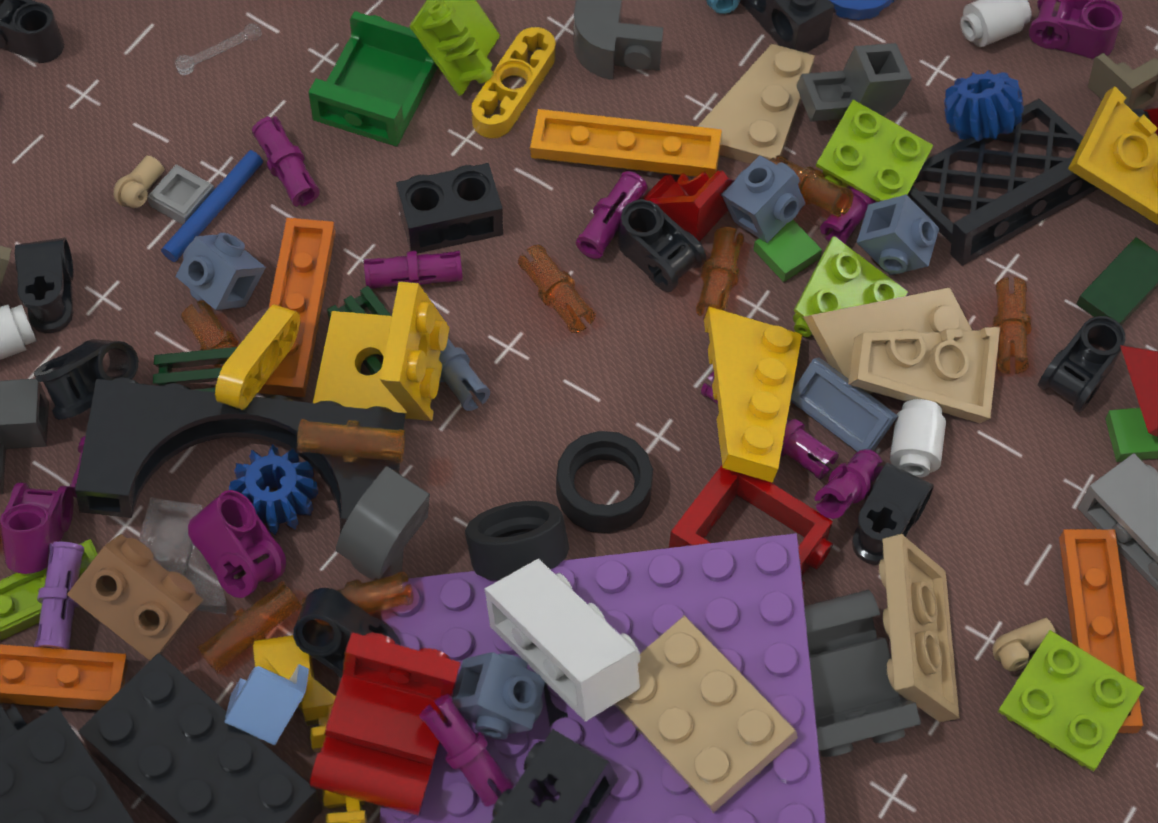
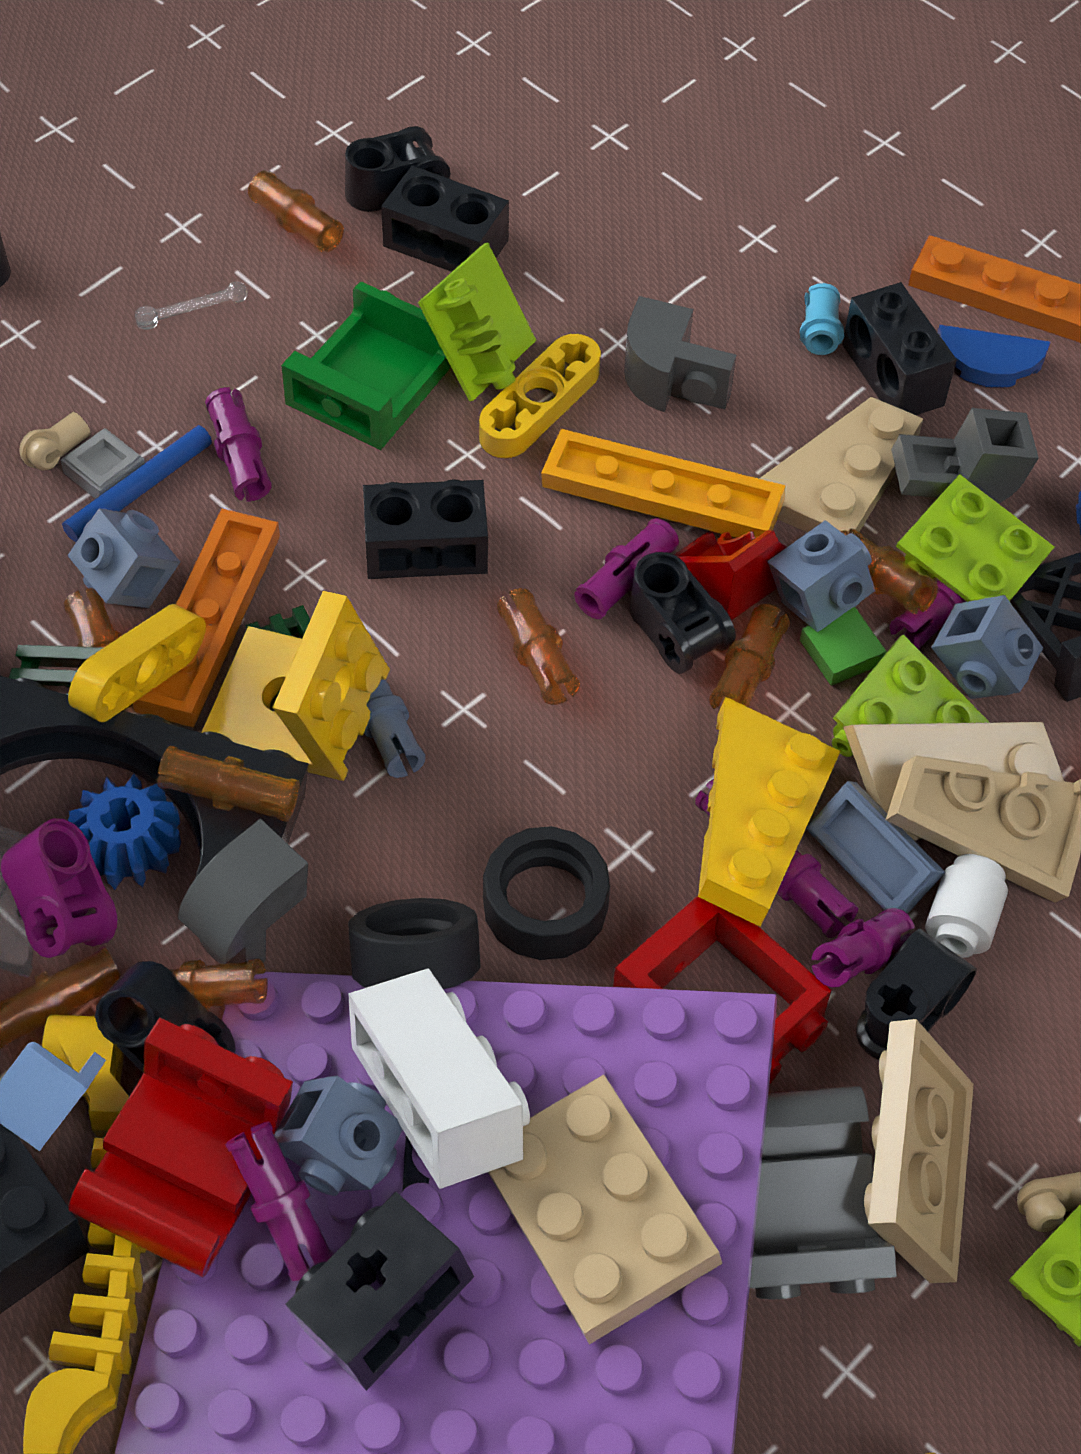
camera: 10 degrees right, 5 degrees down
magenta pin [364,251,463,289] -> none

